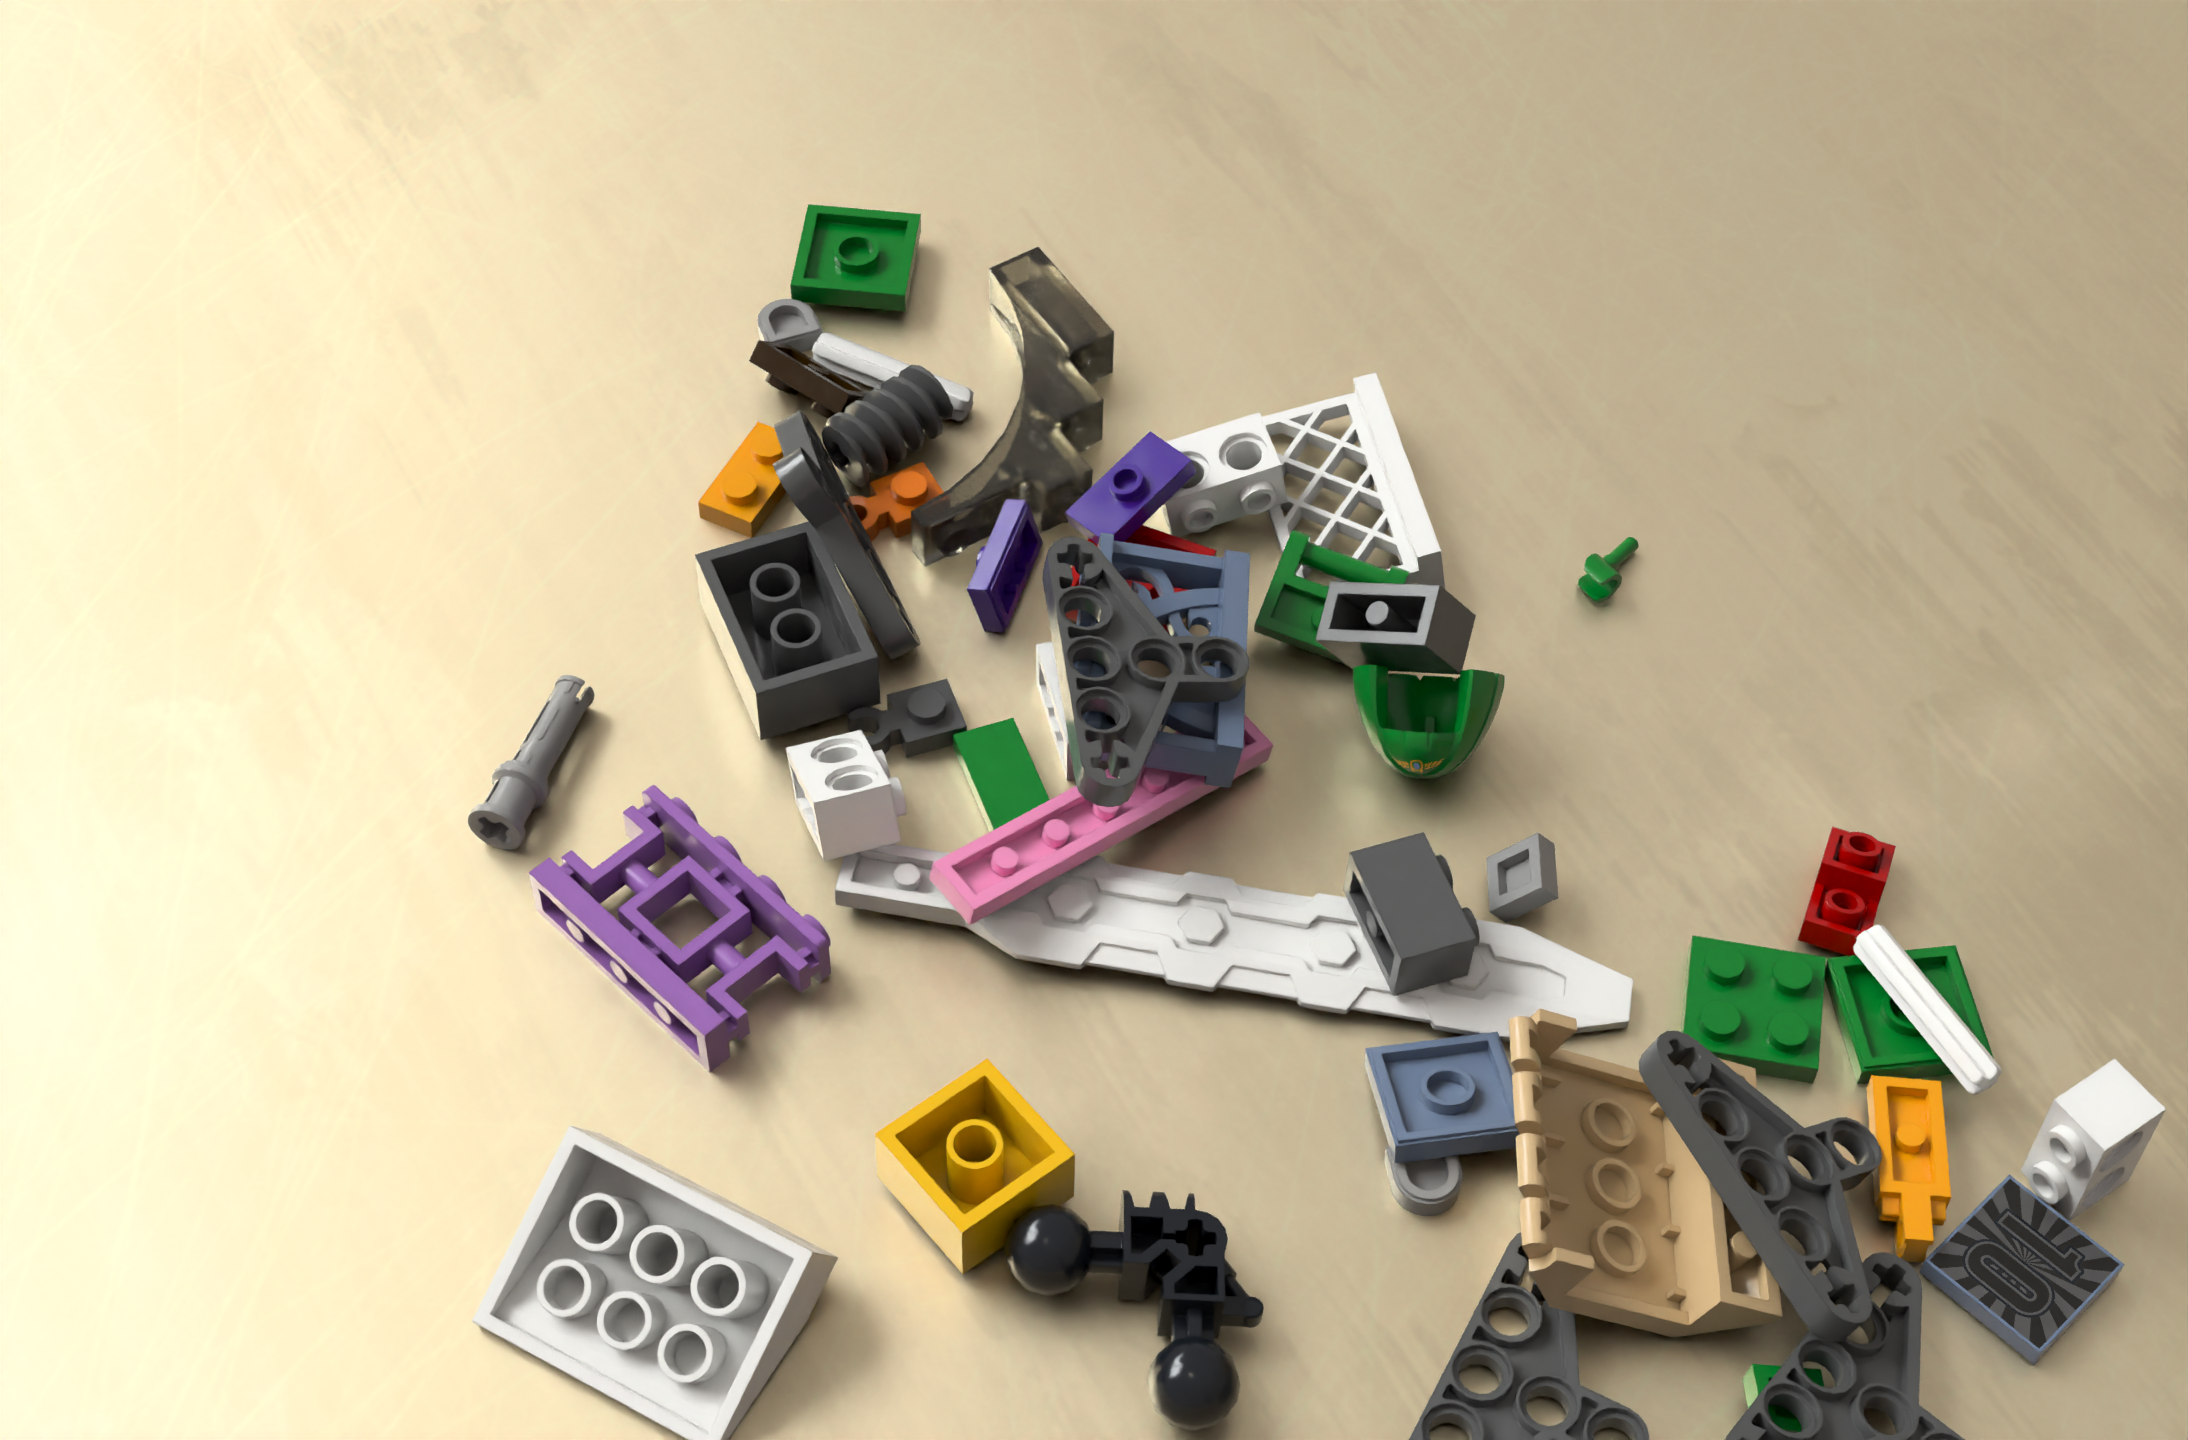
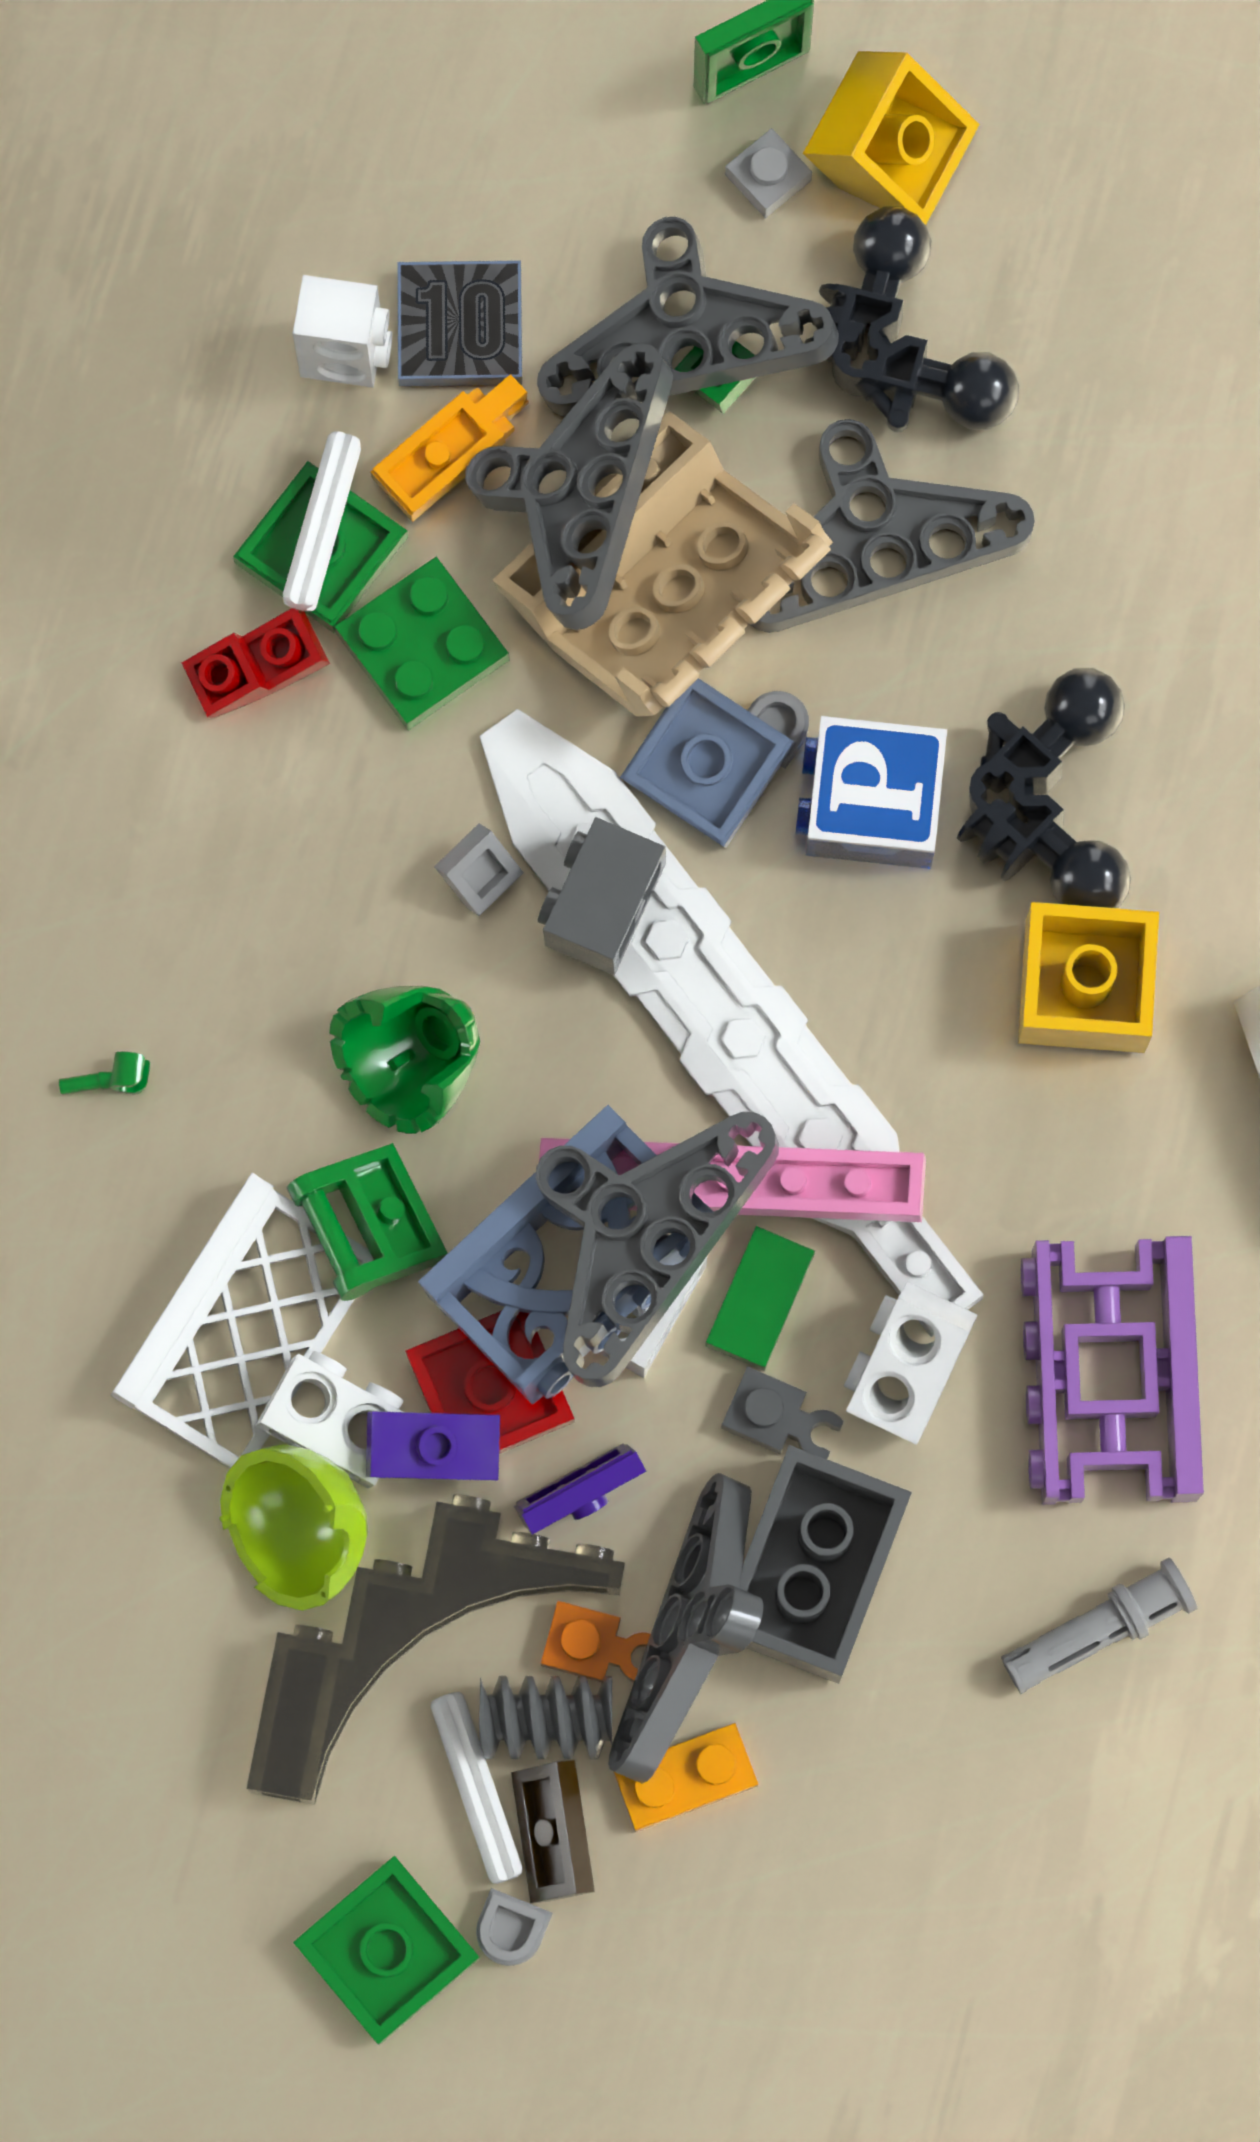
camera: 135 degrees left, 25 degrees up
dark grey brick [1315,581,1476,675] -> none
none -> lime cylinder [219,1444,368,1611]
none -> piece [795,716,947,869]

